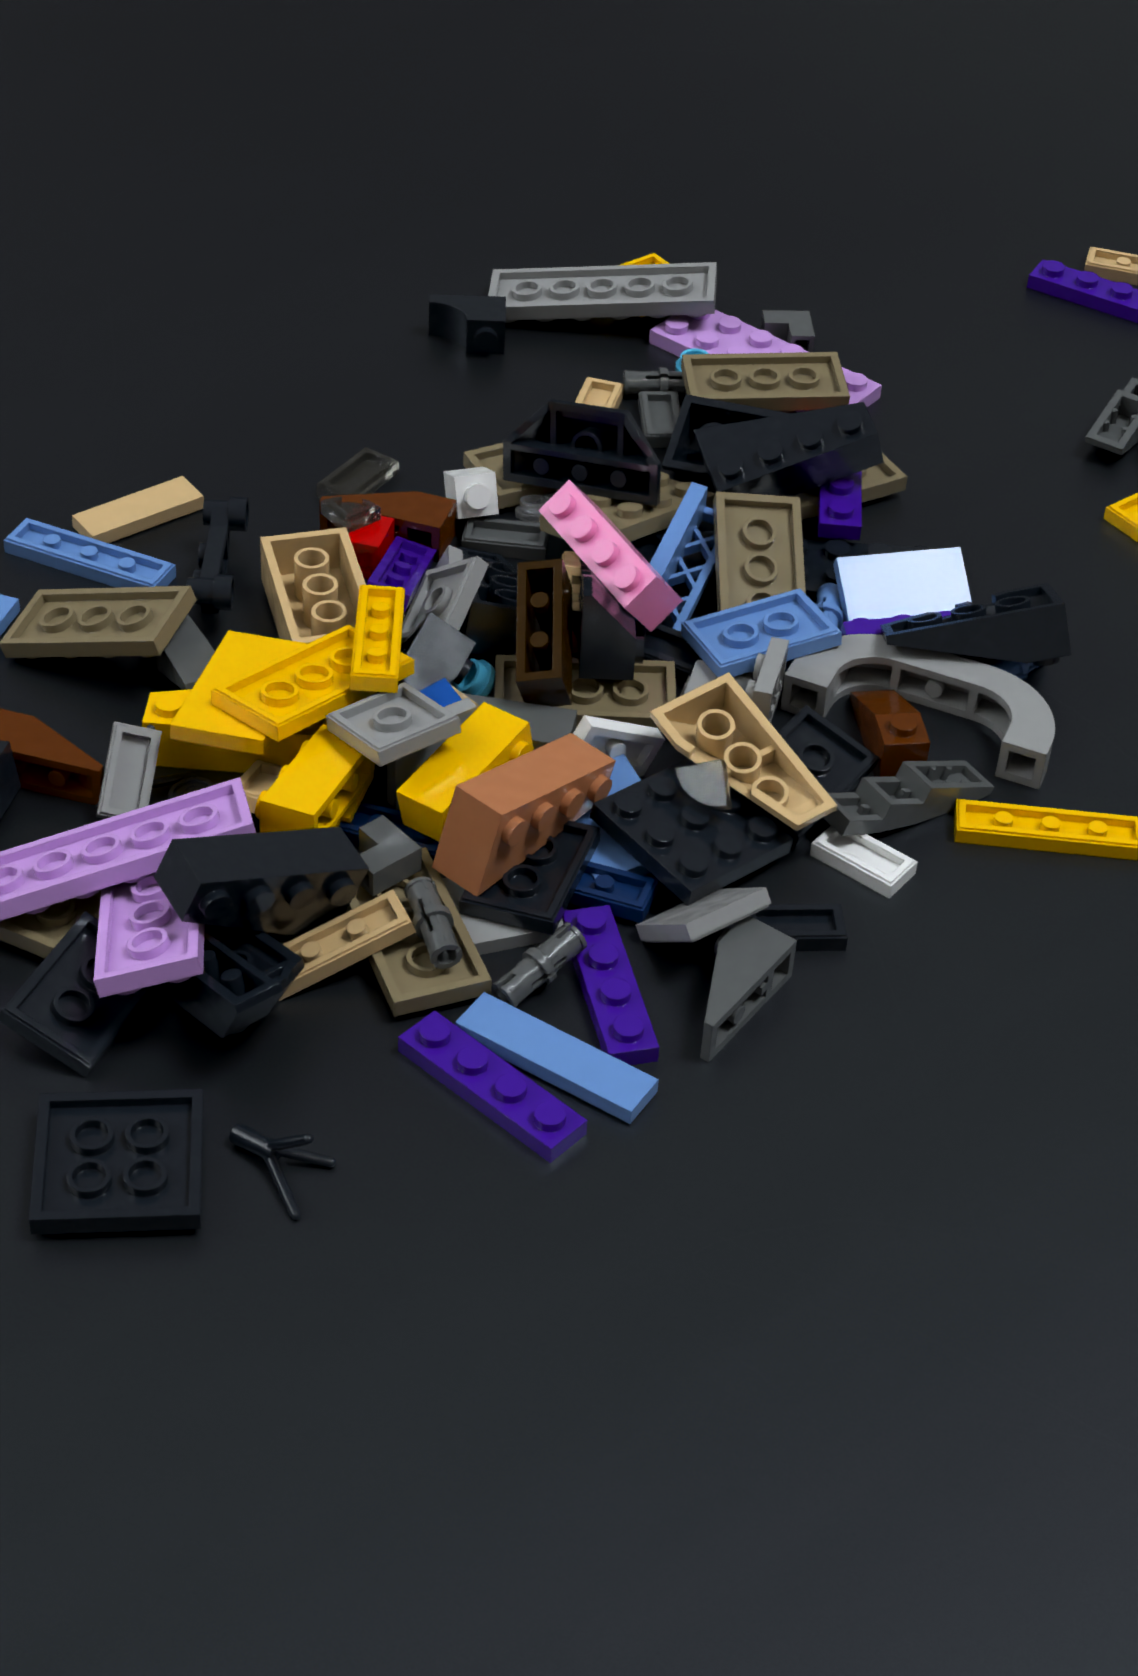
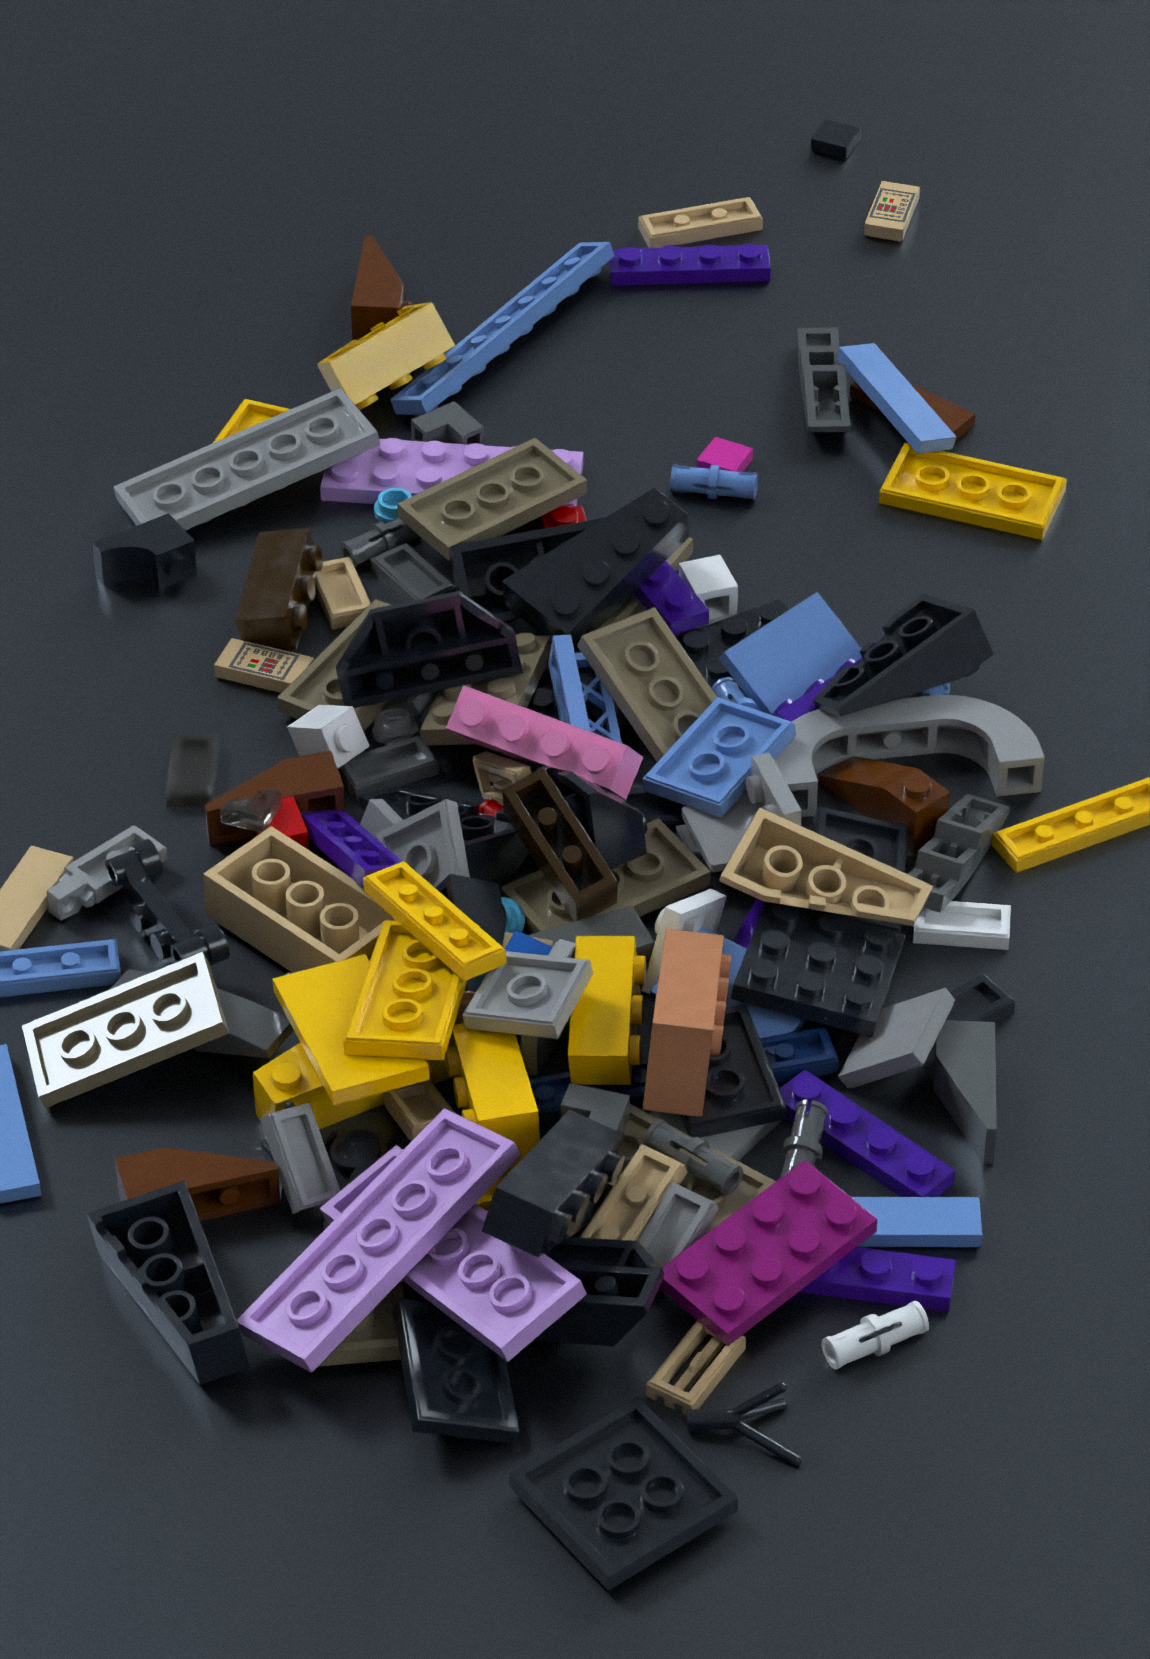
camera: 30 degrees left, 0 degrees up
clear smoke tile [676,759,732,810] -> none
none -> light grey hinge [47,825,167,921]
none -> tan tile [214,638,314,693]
none -> dark brown brick [235,528,323,650]
none -> yellow wedge [317,302,455,410]
none -> reddish brown slope [351,236,412,339]
none -> medium blue plate [390,242,615,417]
none -> light grey tile [637,1182,719,1296]
none -> tan tile [646,1320,746,1416]
none -> magenta plate [659,1160,878,1346]
none -> medium blue pin [670,464,758,500]
none -> white brick [679,555,738,629]
none -> dark pink tile [696,437,753,472]
none -> white pin [822,1301,929,1370]

